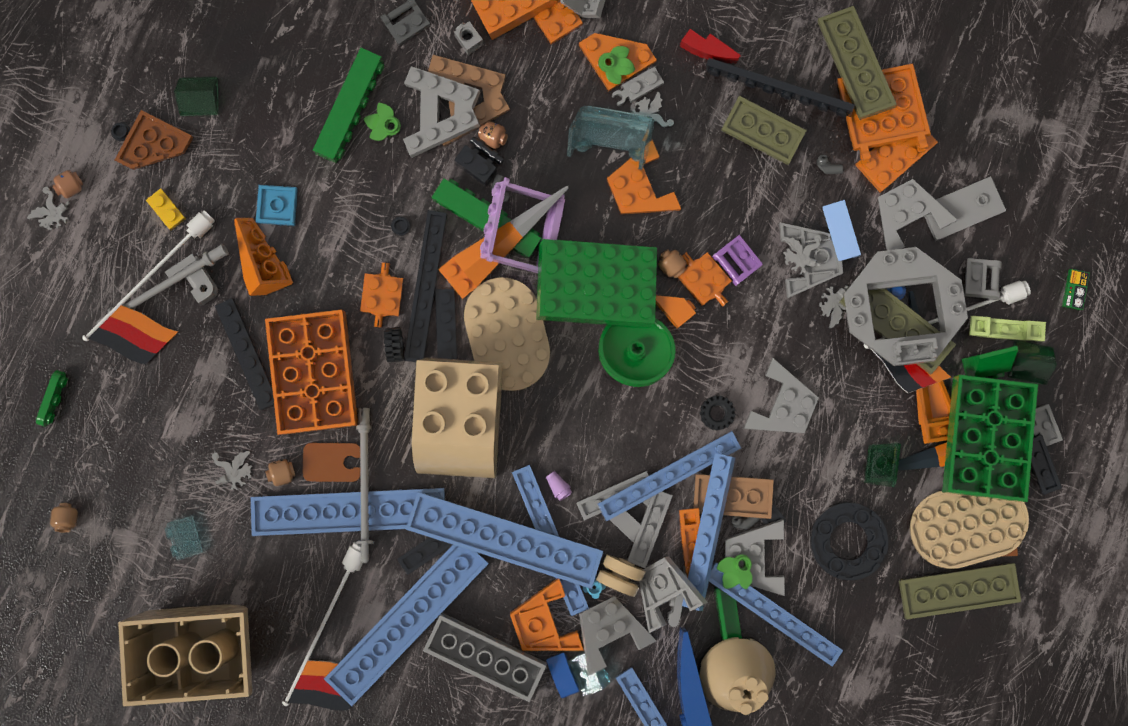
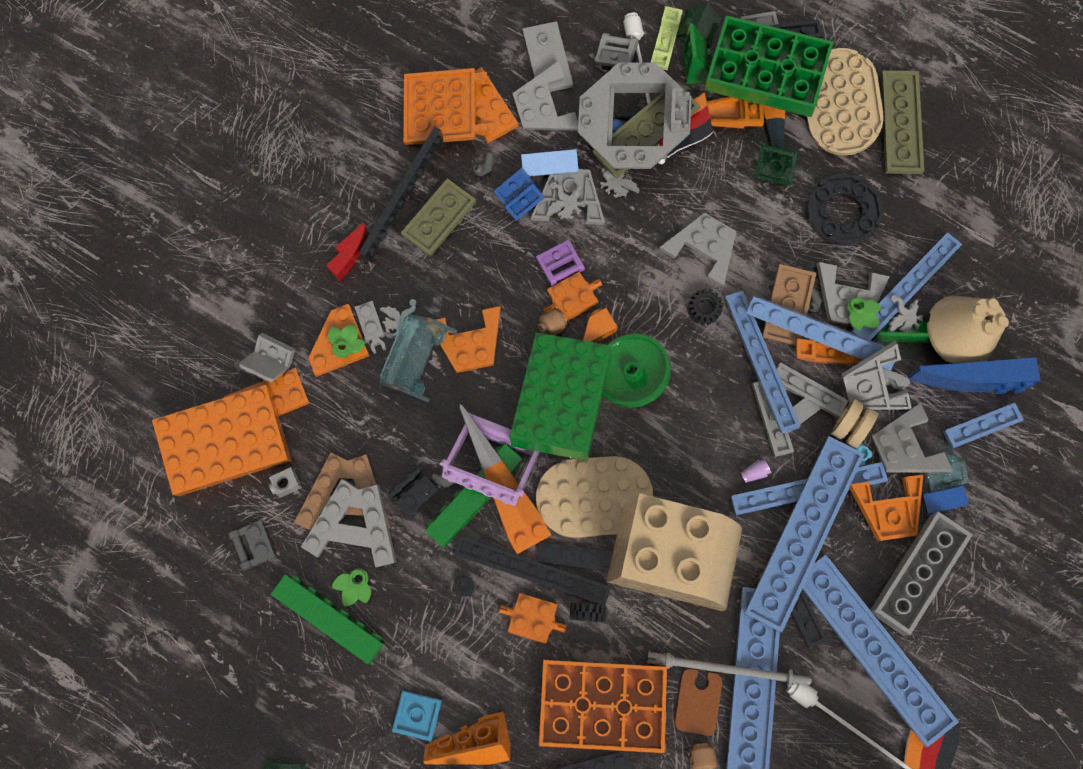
camera: 75 degrees left, 10 degrees down
nougat head [478,121,508,149] -> none
olive plate [817,6,897,120] -> none
none -> blue slope [493,167,545,221]
none -> light grey piece [888,295,923,333]

